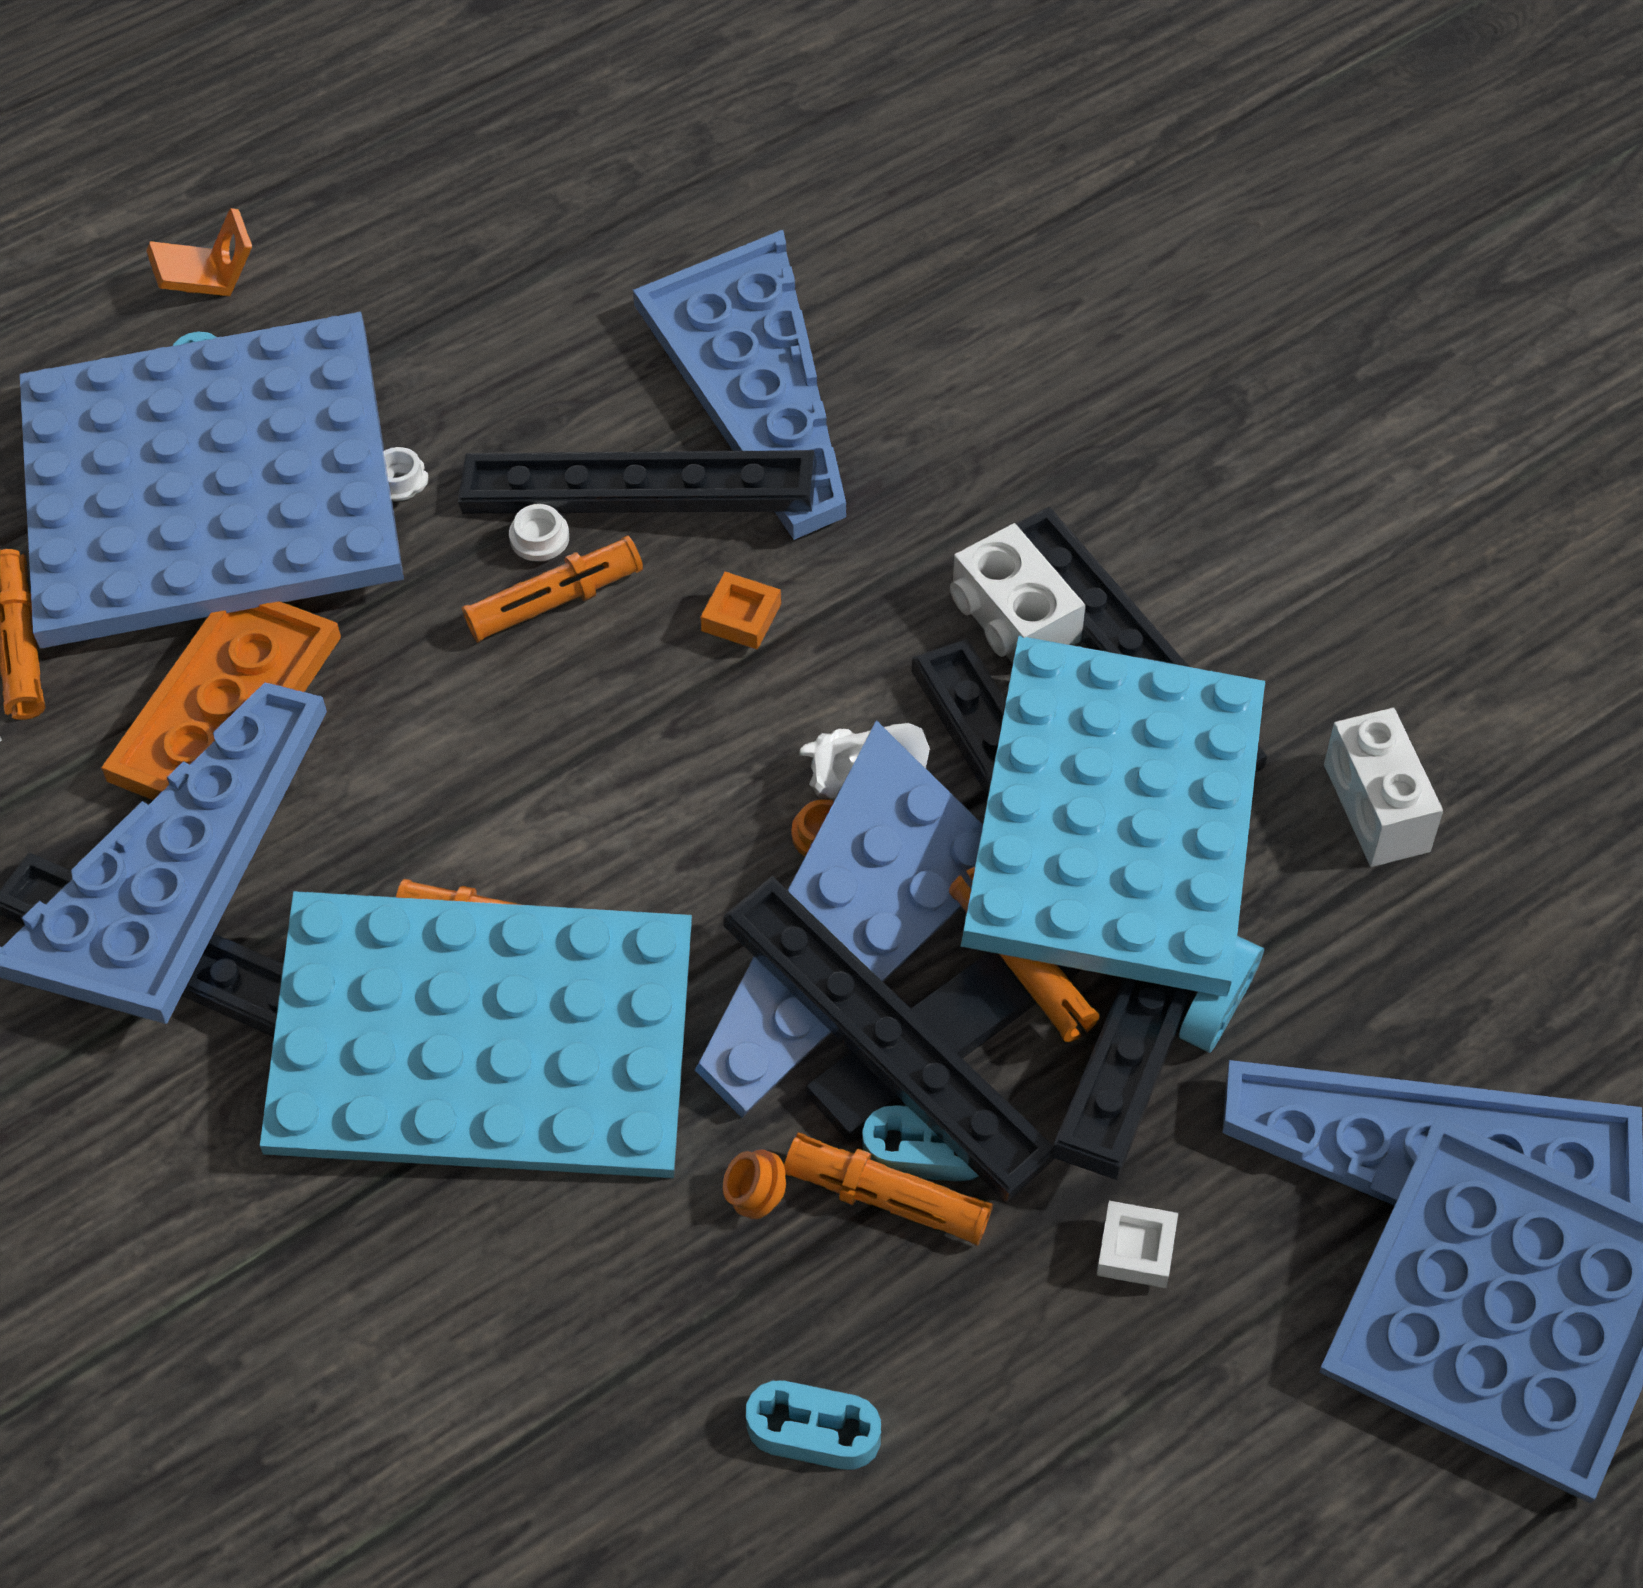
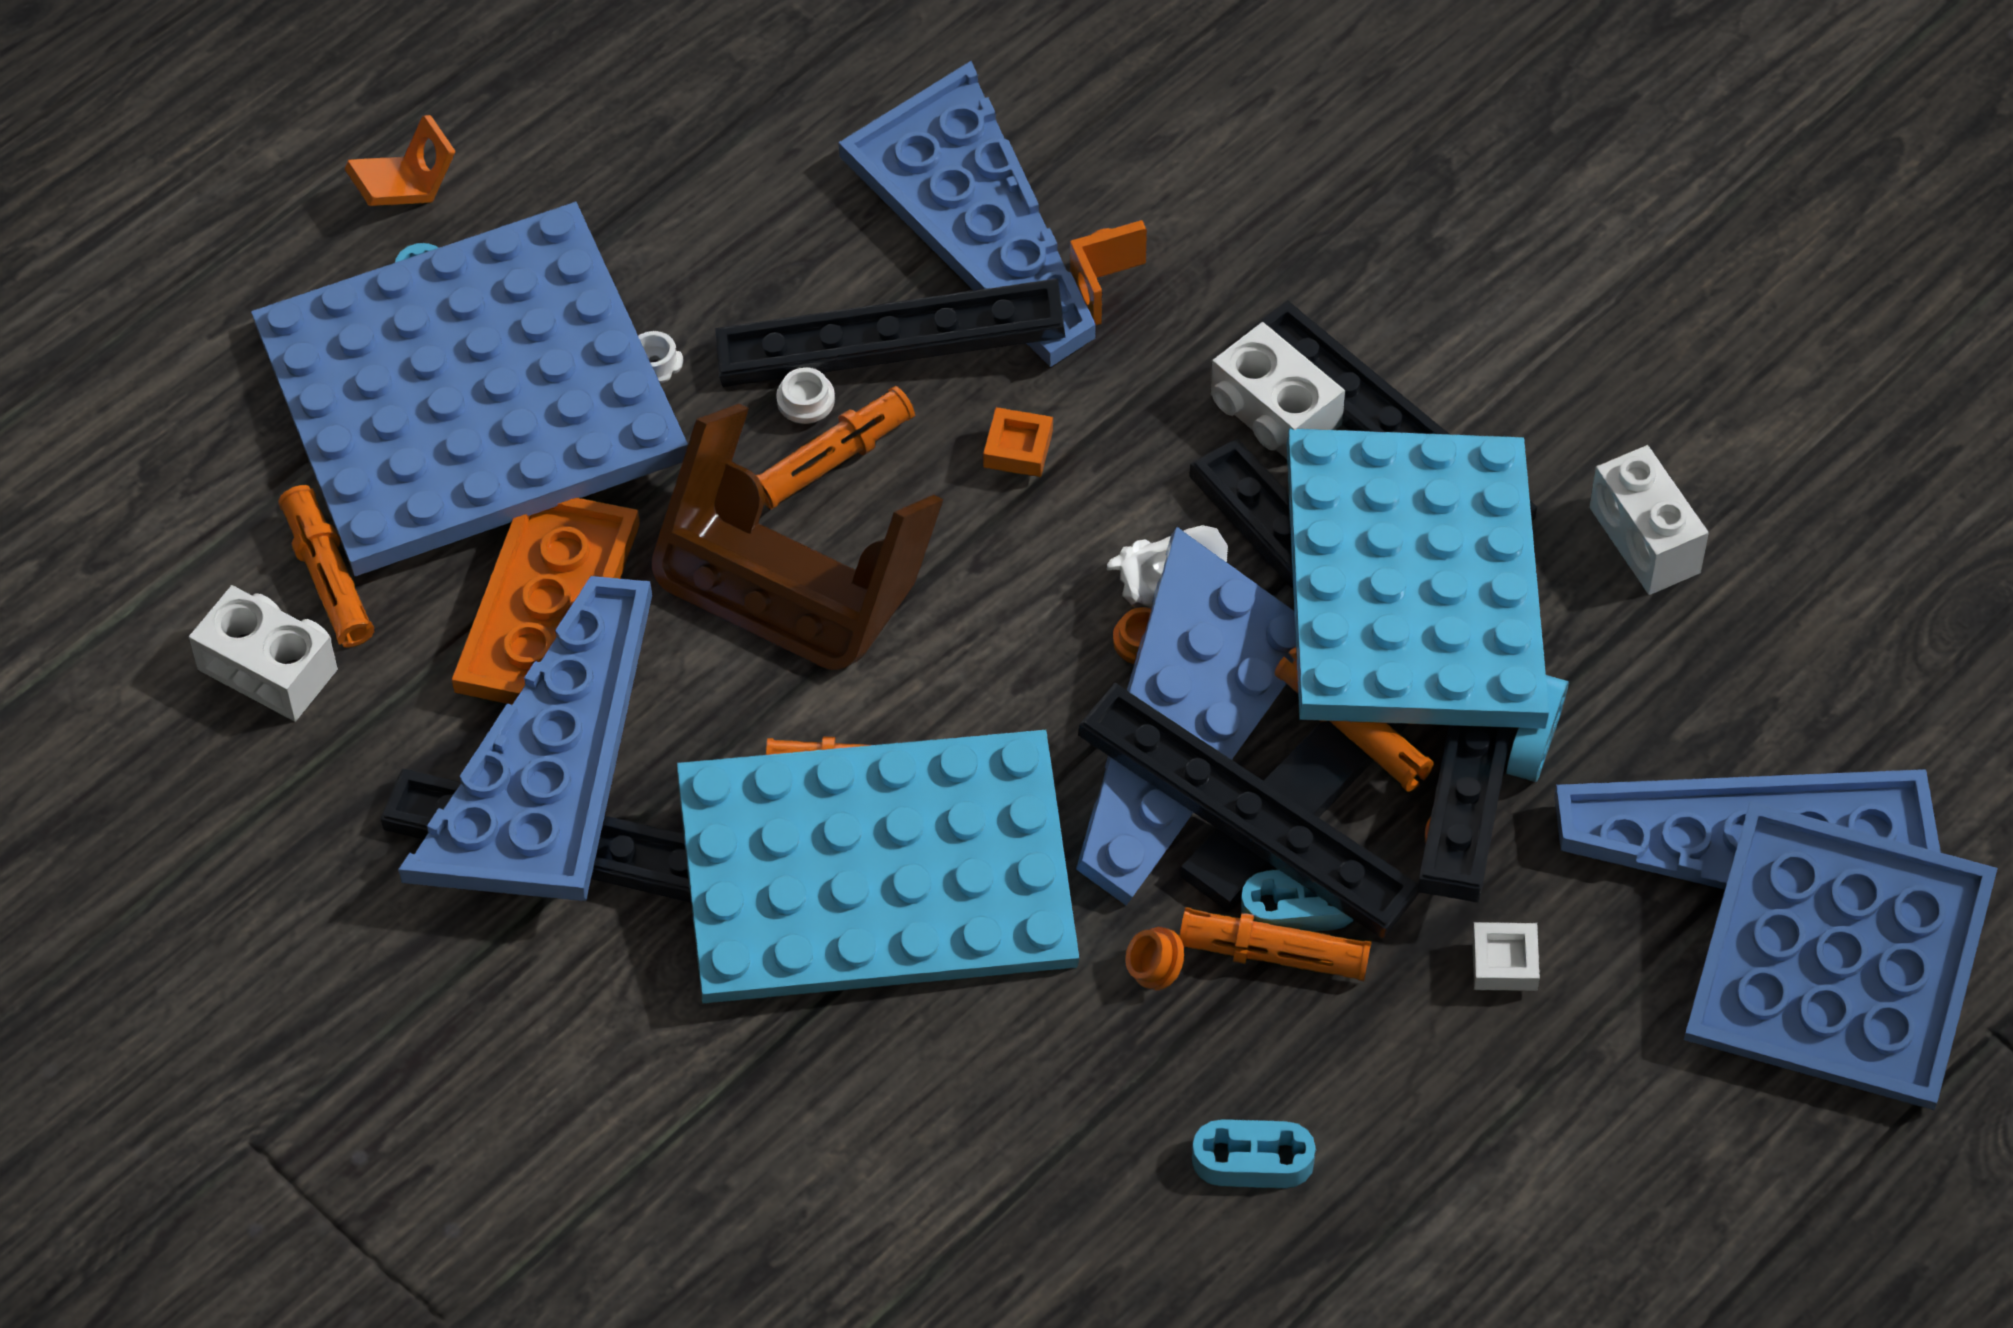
camera: 10 degrees left, 0 degrees up
none -> reddish brown windscreen [652,404,944,670]
none -> orange bracket [1070,220,1147,326]

